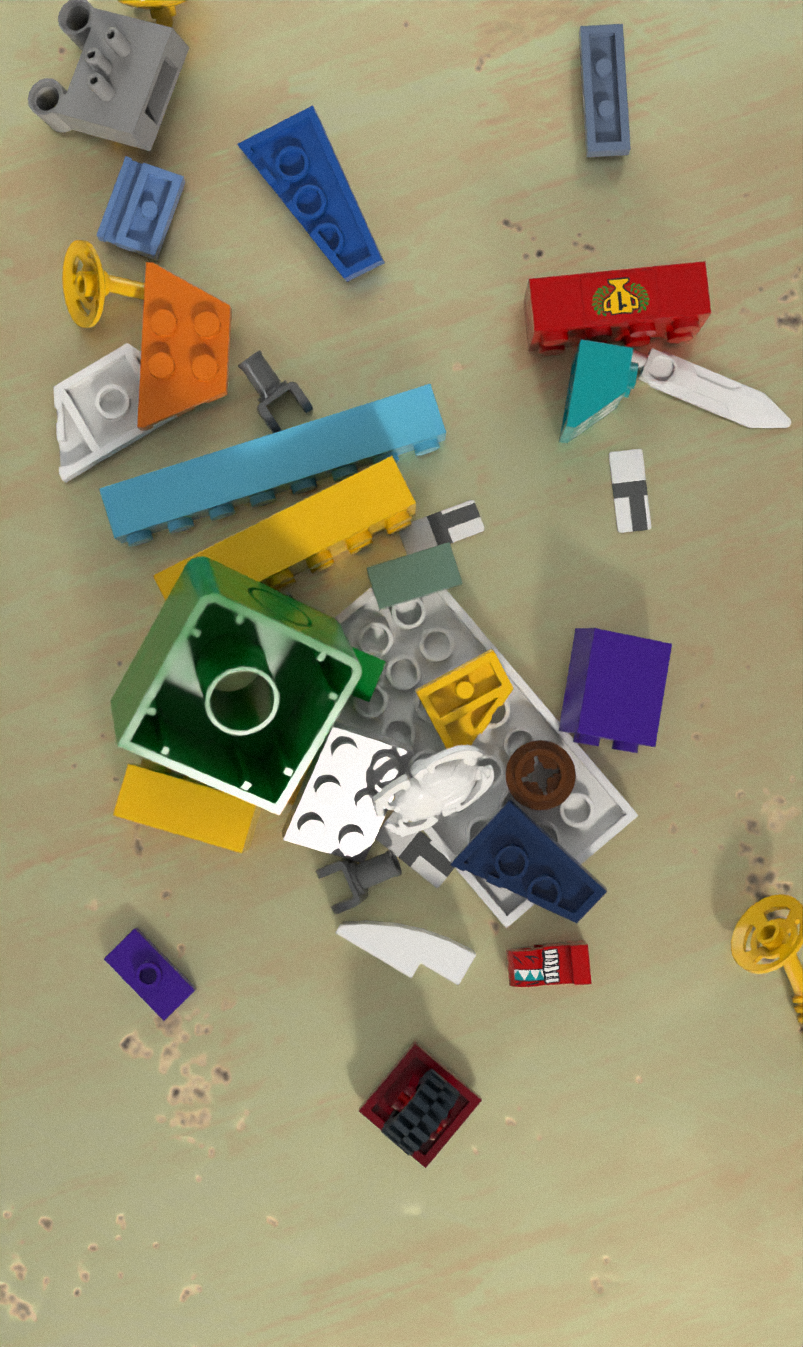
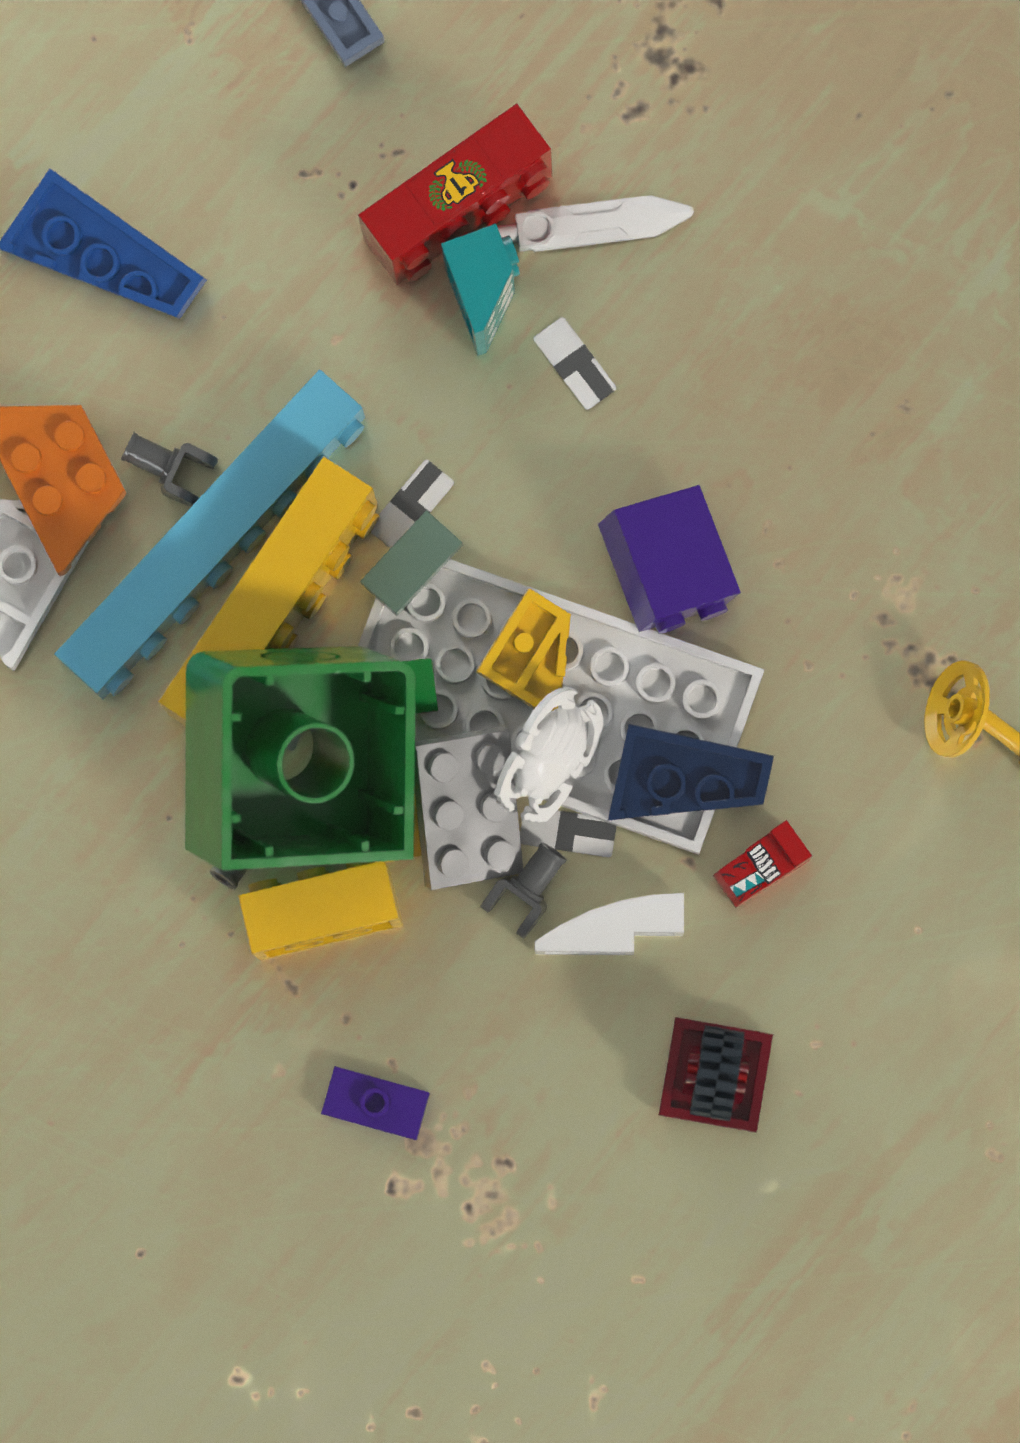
camera: 25 degrees left, 5 degrees down
reddish brown gear [506,740,576,811] -> none

